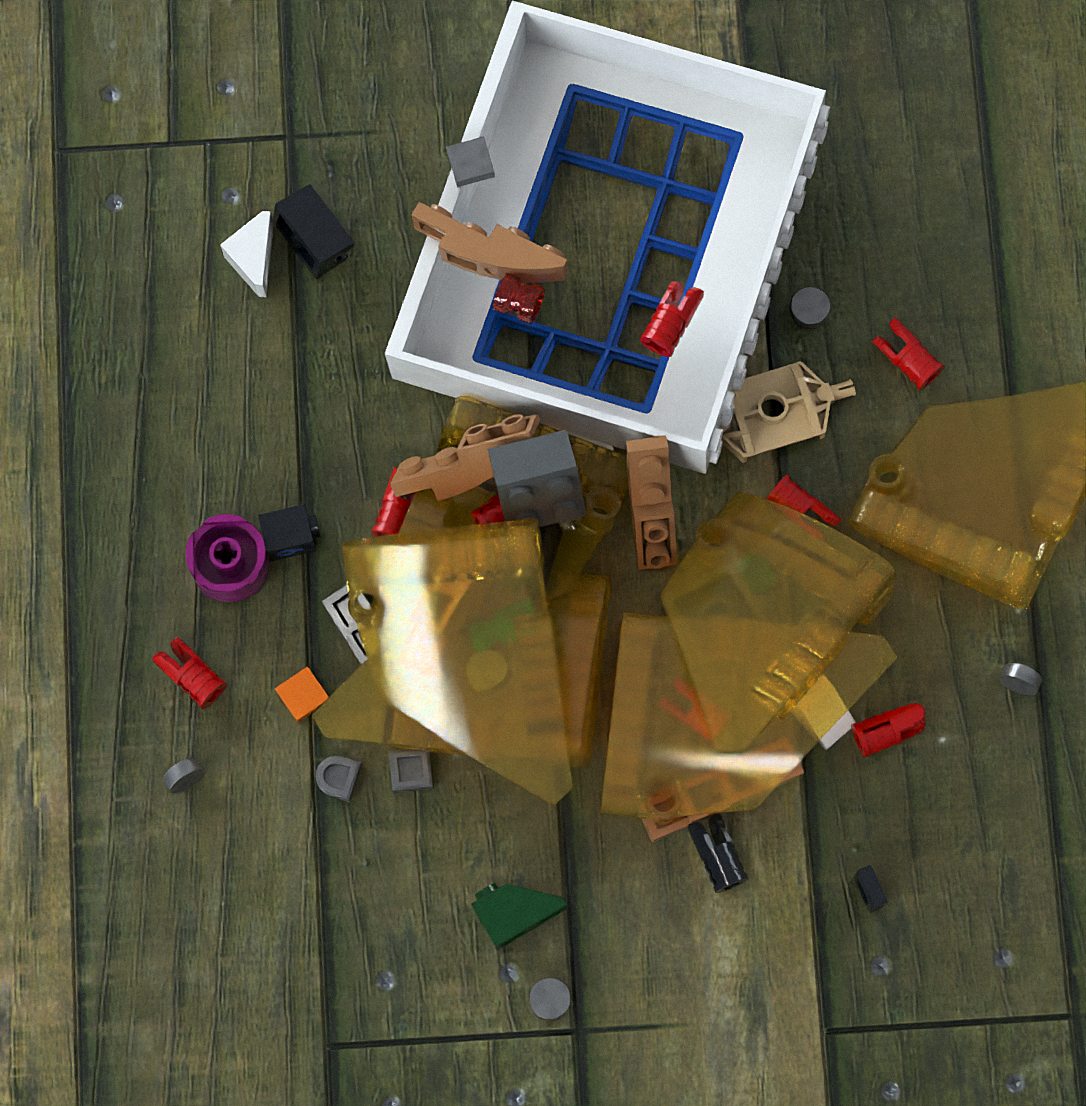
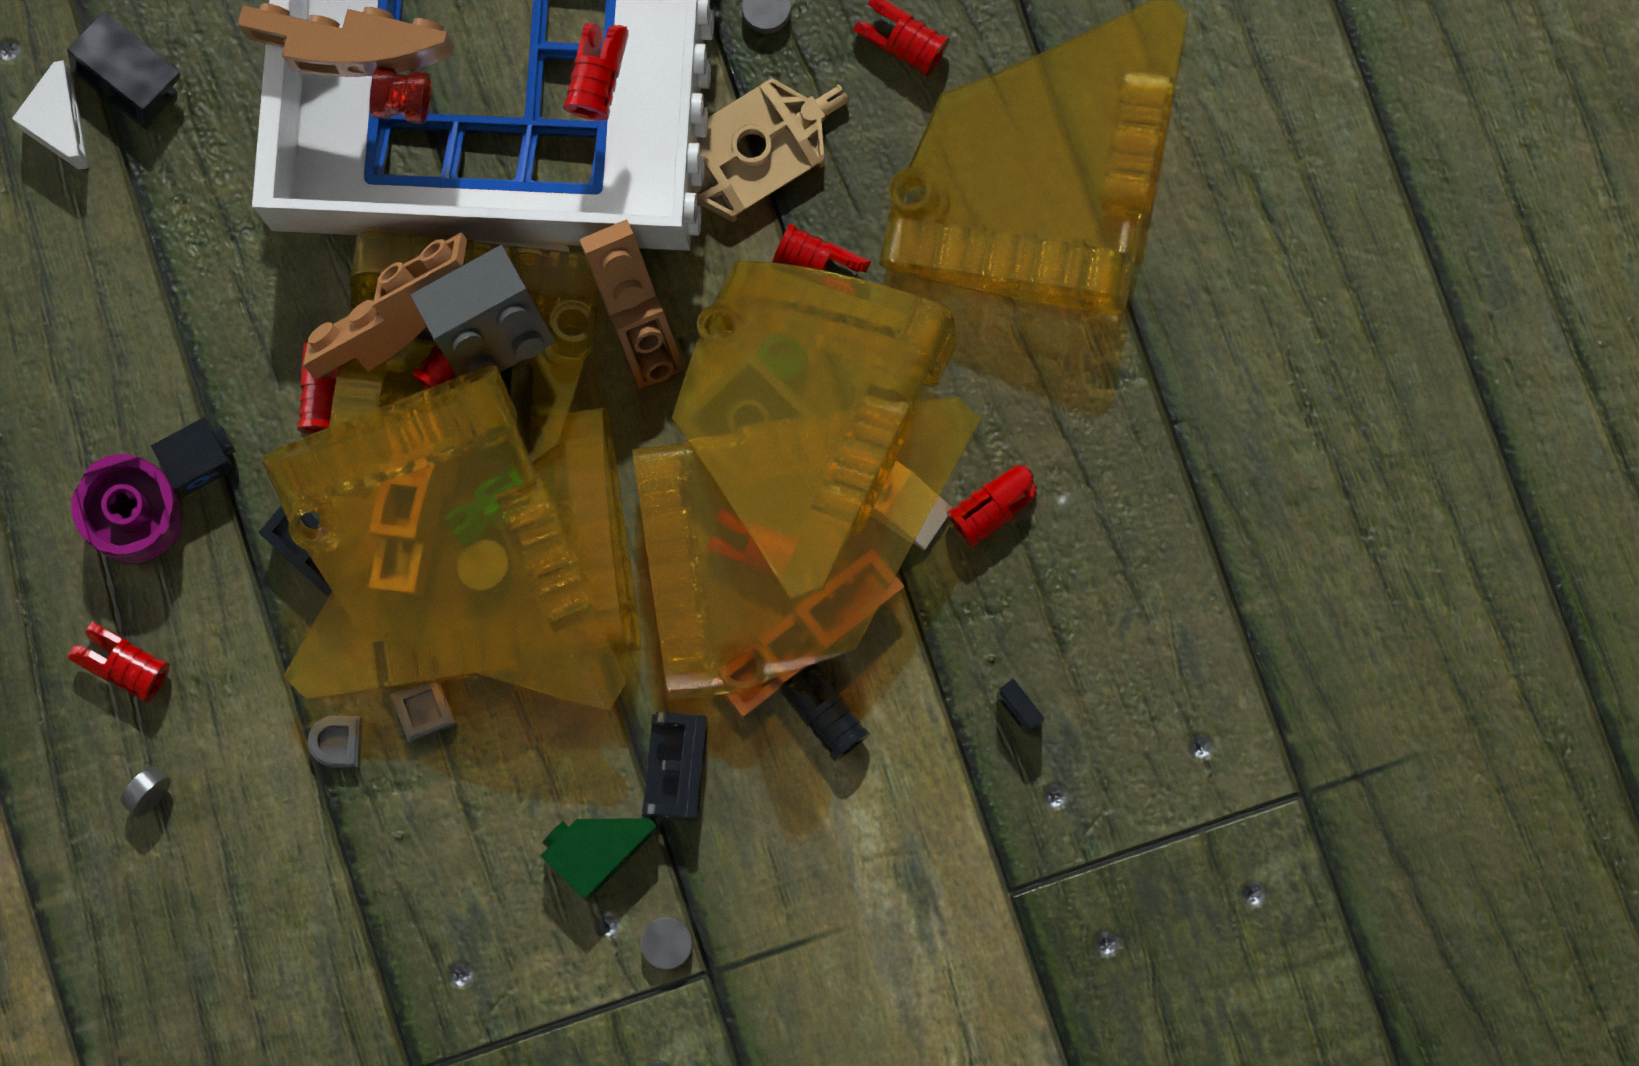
camera: 15 degrees left, 5 degrees up
orange tile [275,666,331,723] -> none
flat silver tile [999,663,1042,695] -> none
none -> black hinge [642,712,708,822]

